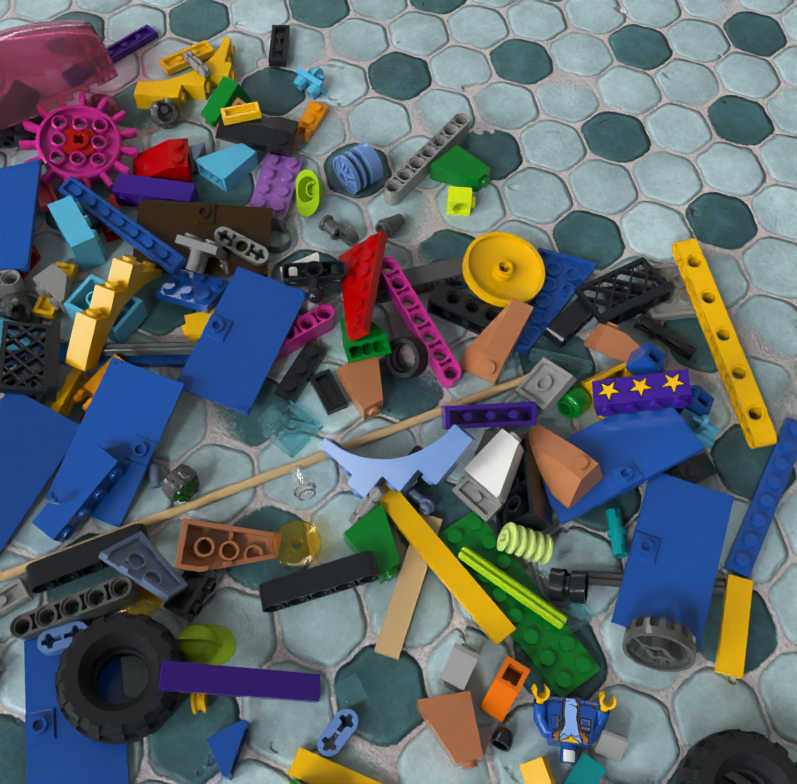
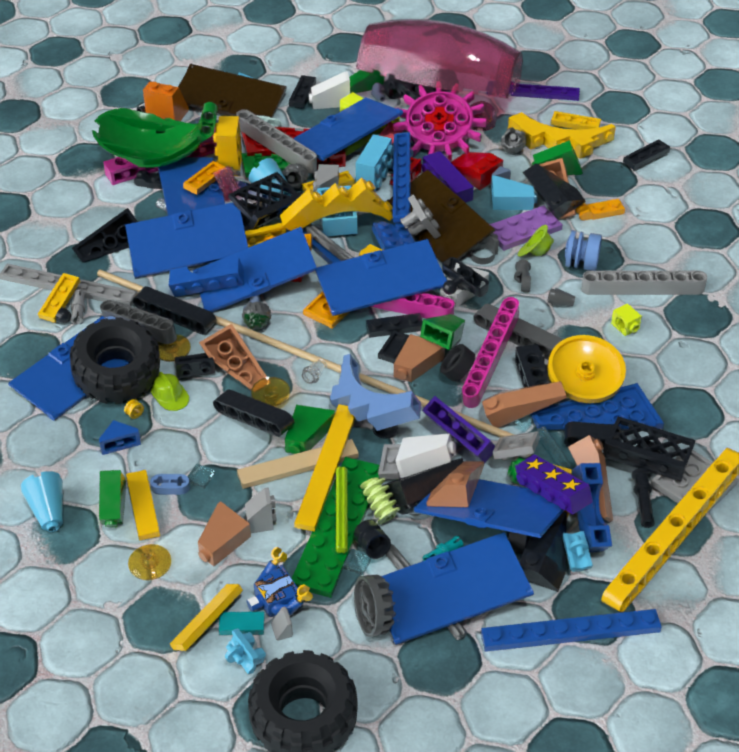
camera: 55 degrees right, 15 degrees down
sand blue wing [98,531,188,602] -> none
dark purple tile [158,660,320,703] -> none
light grey axle [183,51,211,78] -> none
light grey beam [214,227,270,267] -> none
yellow tile [220,101,262,126] -> none
clear light blue slope [256,400,323,458] -> none
medium azure hips [293,67,328,99] -> none
red wing [339,230,387,342] -> none
light grey axle [349,486,385,525] -> none
sand blue arm [407,488,436,515] -> none
green slope [430,145,491,192] -> none
orange slope [479,656,531,723] -> none
black hinge [490,727,514,752] -> none
yellow tile [714,574,753,679] -> none
none -> light orange tile [303,291,349,329]

